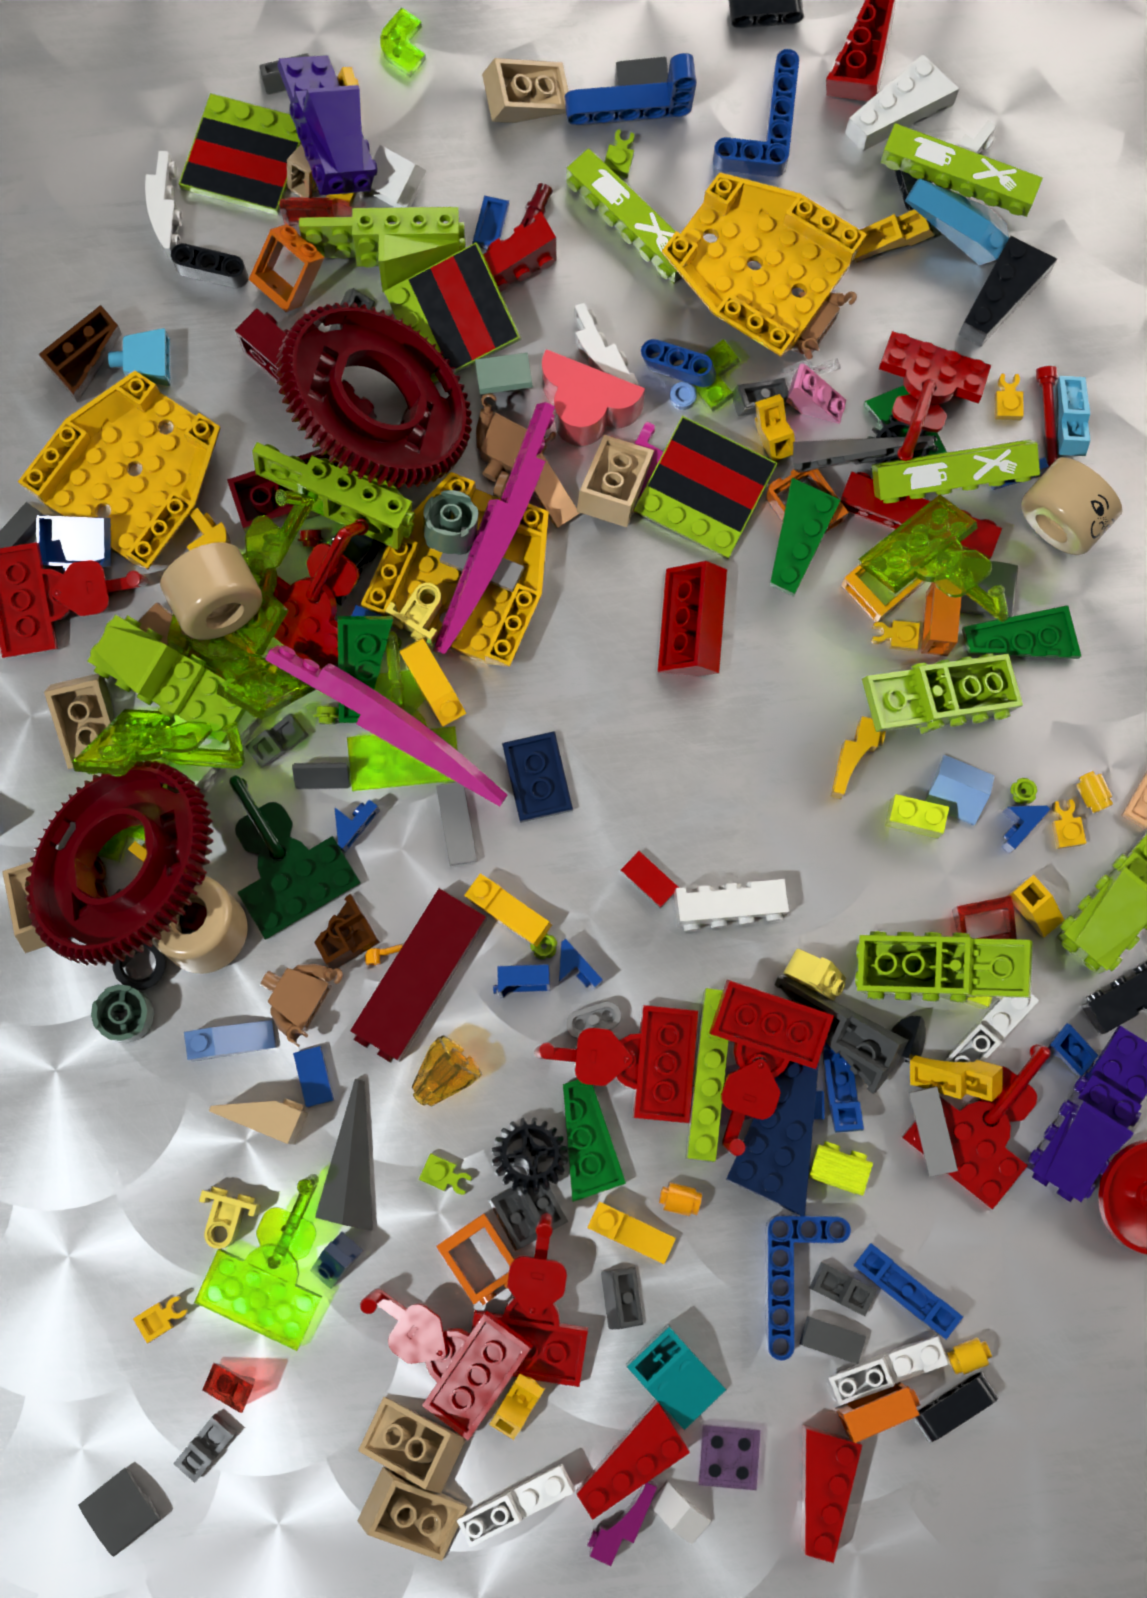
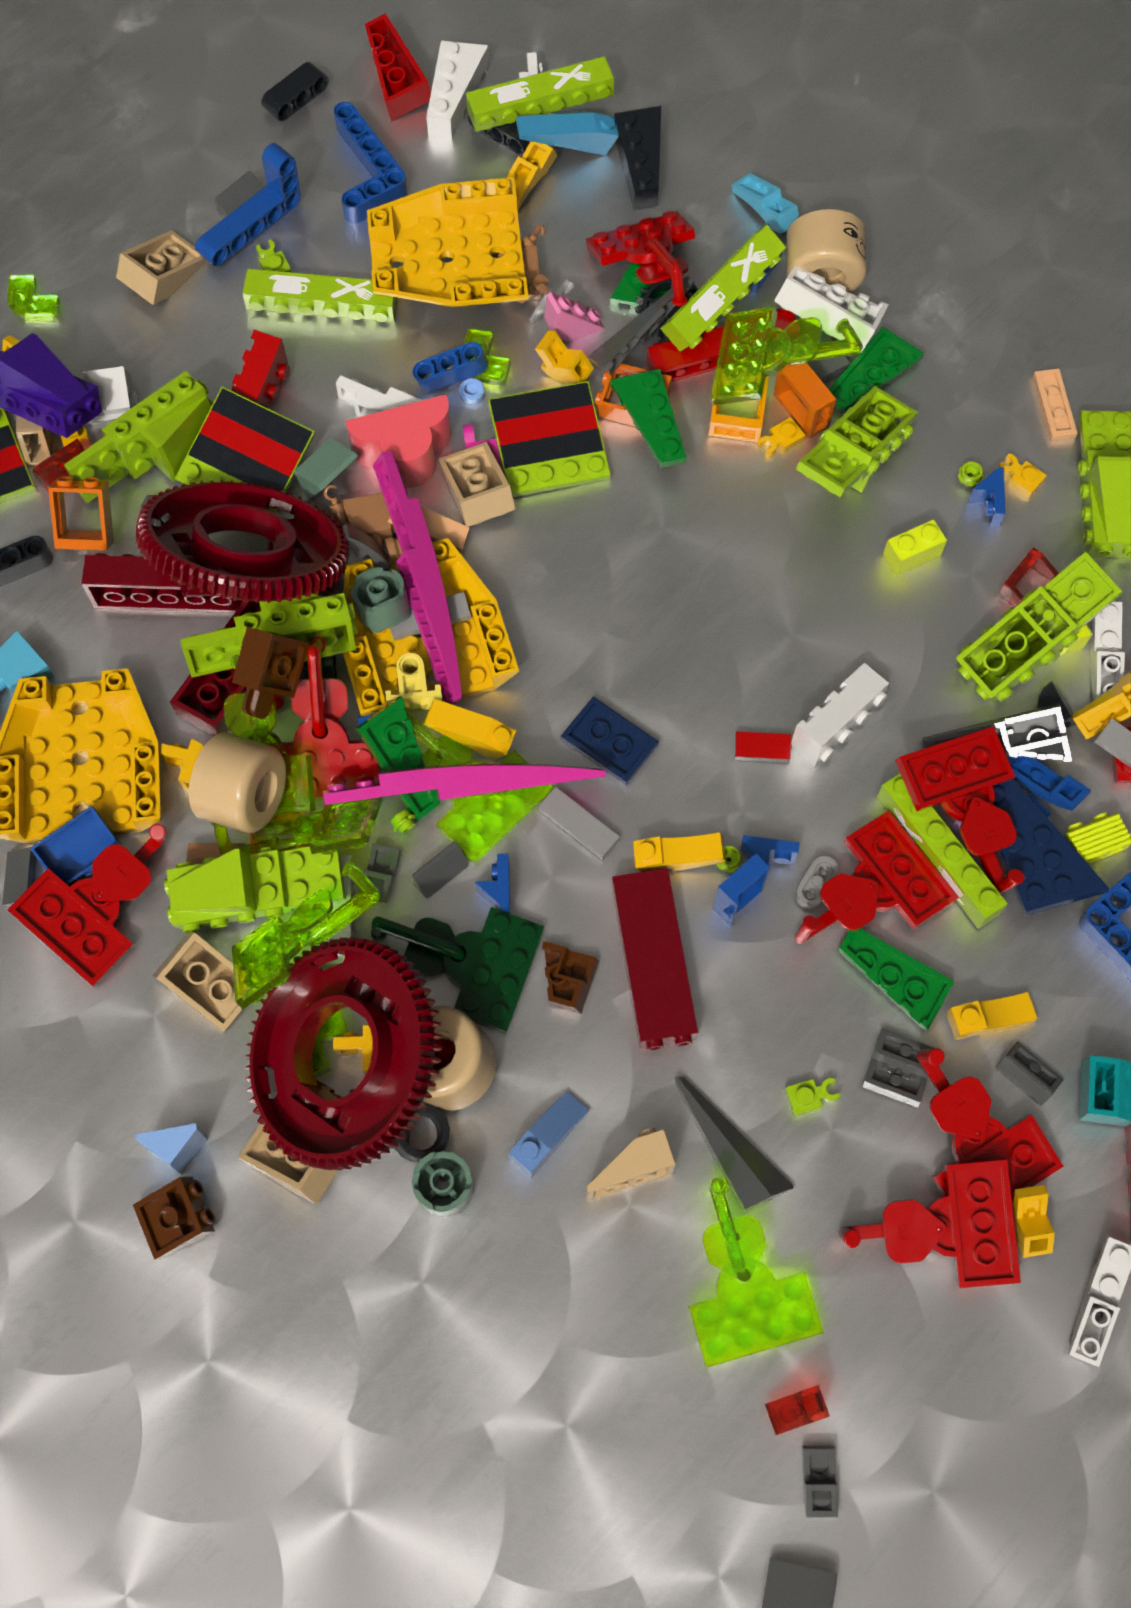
camera: 40 degrees left, 10 degrees down
yellow plate [133,1296,189,1343] -> none
light yellow pin [199,1186,261,1249] -> none
medium nougat torso [260,964,343,1047] -> none
blue tile [293,1046,334,1108] -> none
dark blue brick [310,1232,363,1289] -> none
tan slope [357,1467,467,1561] -> none
tan slope [358,1397,466,1493] -> none
light orange hand [365,944,402,965] -> none
clear yellow cone [412,1035,483,1106] -> none
orange window [436,1213,515,1305] -> none
blue tile [472,195,510,249] -> none
black gear [492,1117,568,1195] -> none
dark red pin [521,183,553,227] -> none
red slope [658,561,727,676] -> none
light orange brick [659,1182,702,1216] -> none
dark grey slope [731,378,789,416] -> none
light yellow pin [783,949,847,1001] -> none
yellow slope [830,716,886,799] -> none
light blue slope [925,755,995,826] -> none
yellow plate [995,373,1024,420] -> none
yellow slope [1006,874,1064,938] -> none
red piece [1036,366,1058,468] -> none
yellow brick [1076,771,1113,814] -> none
none -> reddish brown brick [232,627,309,719]
none -> dark grey slope [342,524,391,571]
none -> white wedge [774,266,889,353]

